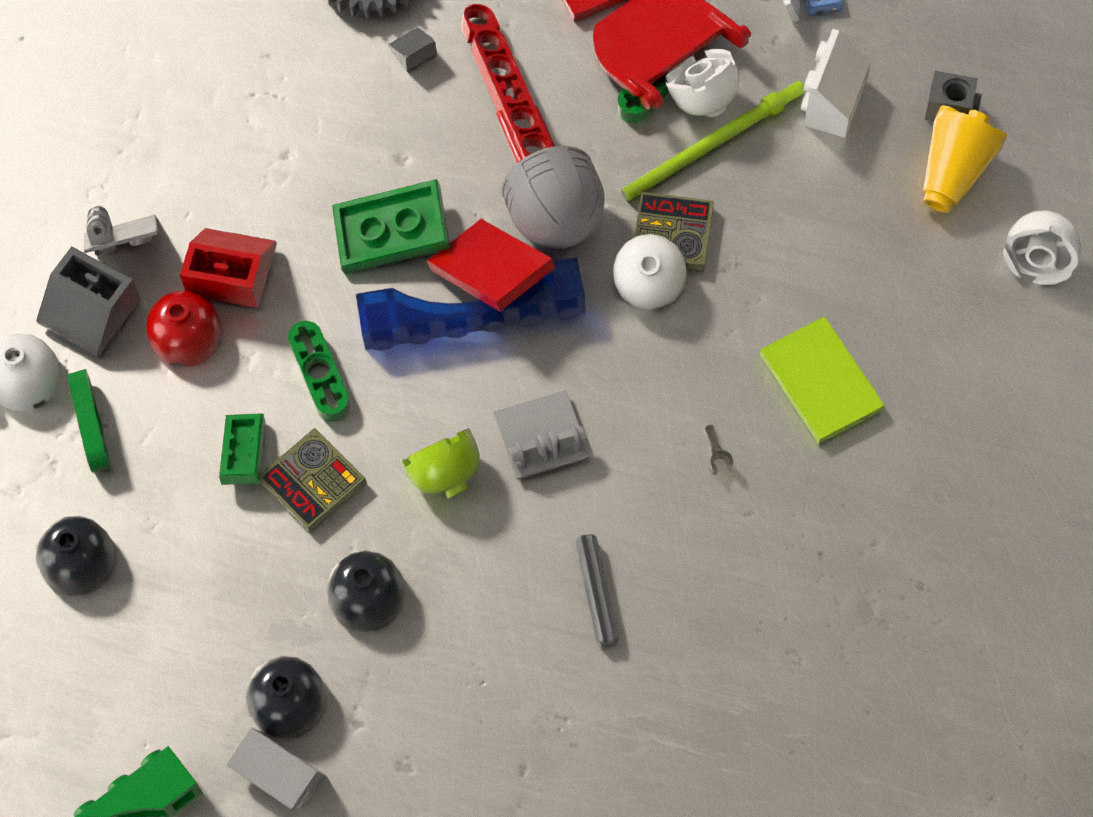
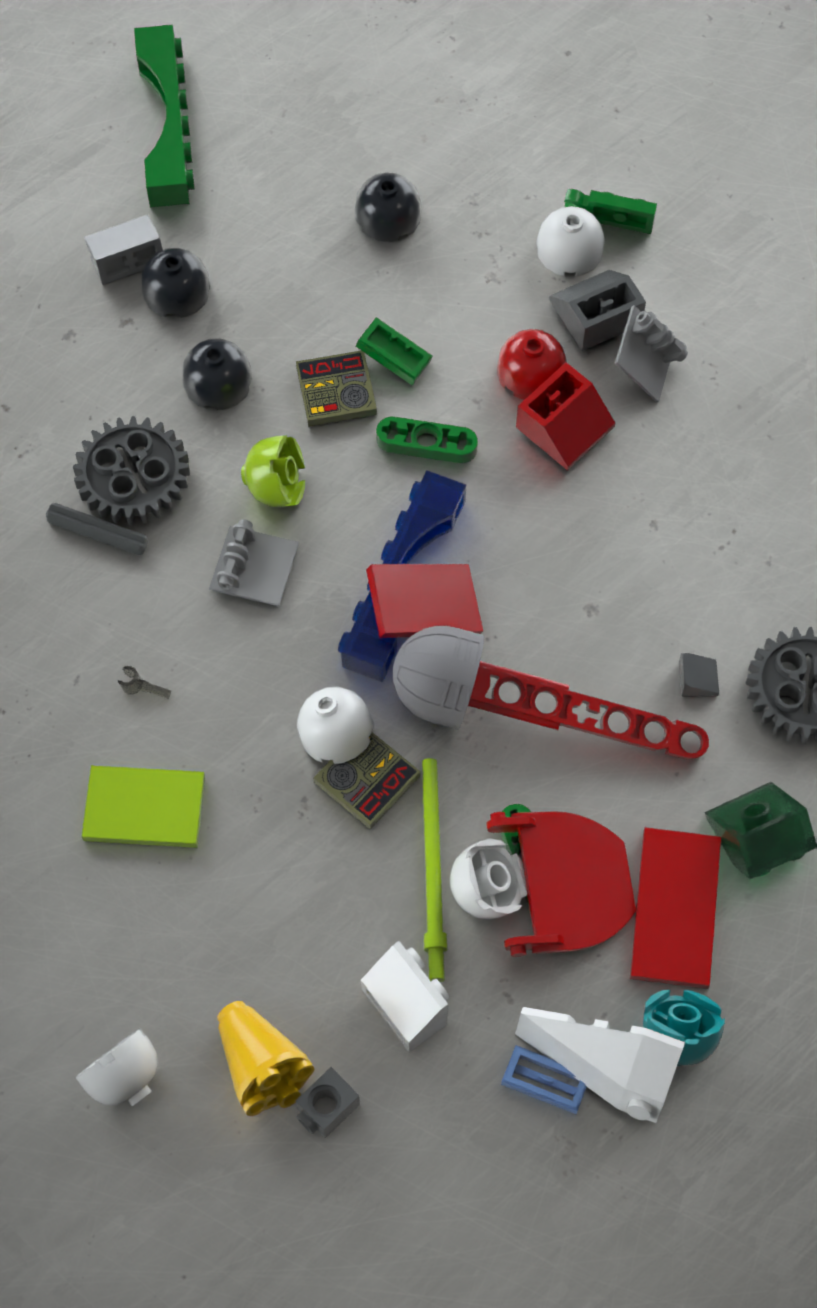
camera: 120 degrees right, 0 degrees up
green beam [67,369,111,473] -> none
green tile [332,179,450,274] -> none
none -> dark grey gear [73,416,190,525]

